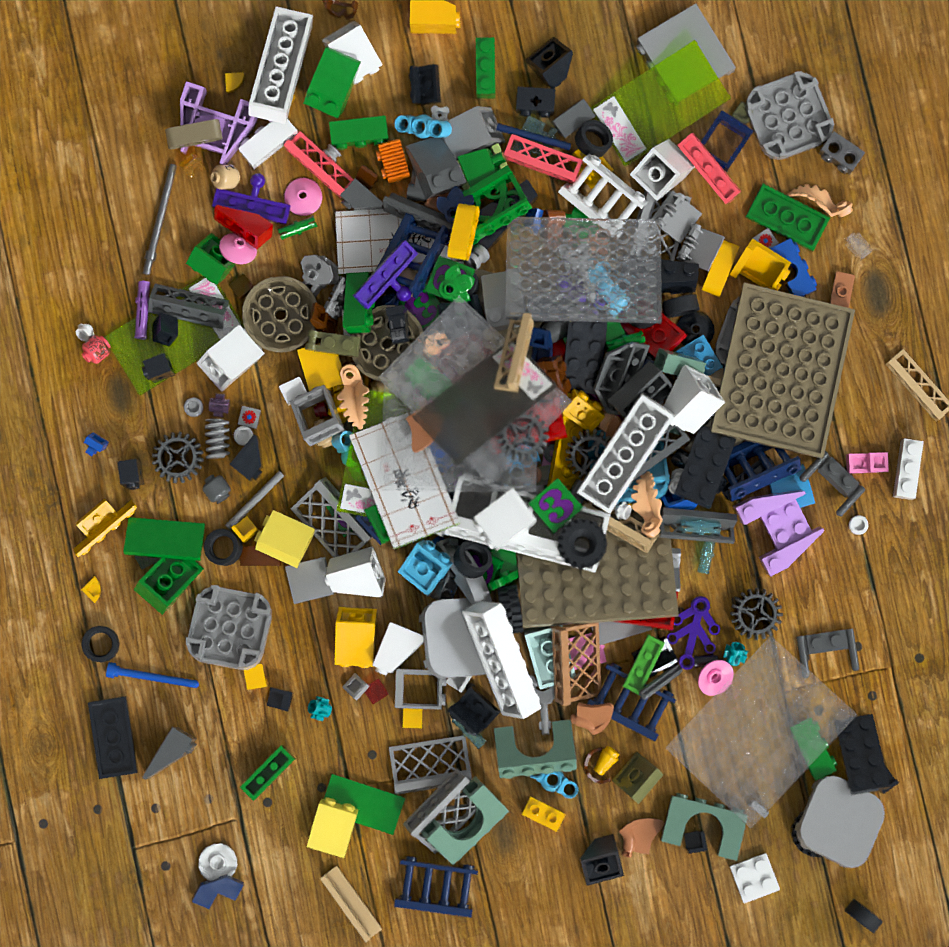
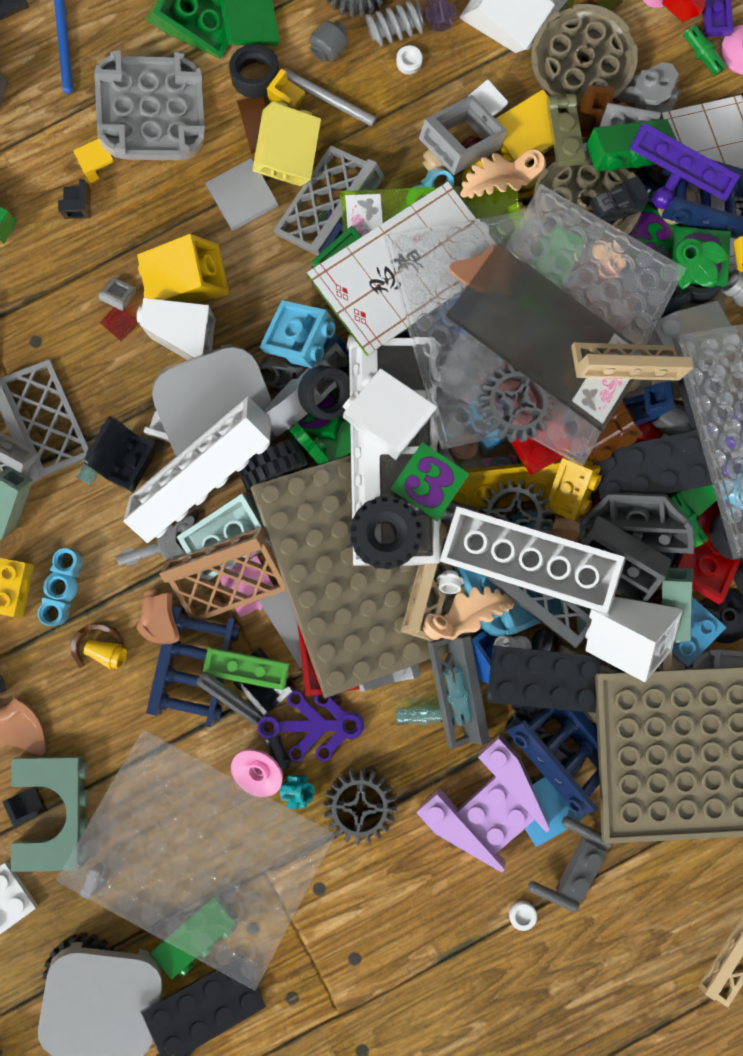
camera: 75 degrees right, 0 degrees up
black slope [230,435,263,482] -> none
light grey tile [238,406,261,429] -> none
teal gear [308,696,332,721] -> none
white slope [324,546,386,597] -> none
light grey window [395,669,446,709] -> none
yellow tile [403,708,423,728] -> none
sand green arch [494,720,577,779] -> none
olive bracket [612,752,664,804] -> none
dark grey plate [796,629,859,678] -> none
bright pink slope [846,453,889,474] -> none
white brick [893,439,924,500] -> none

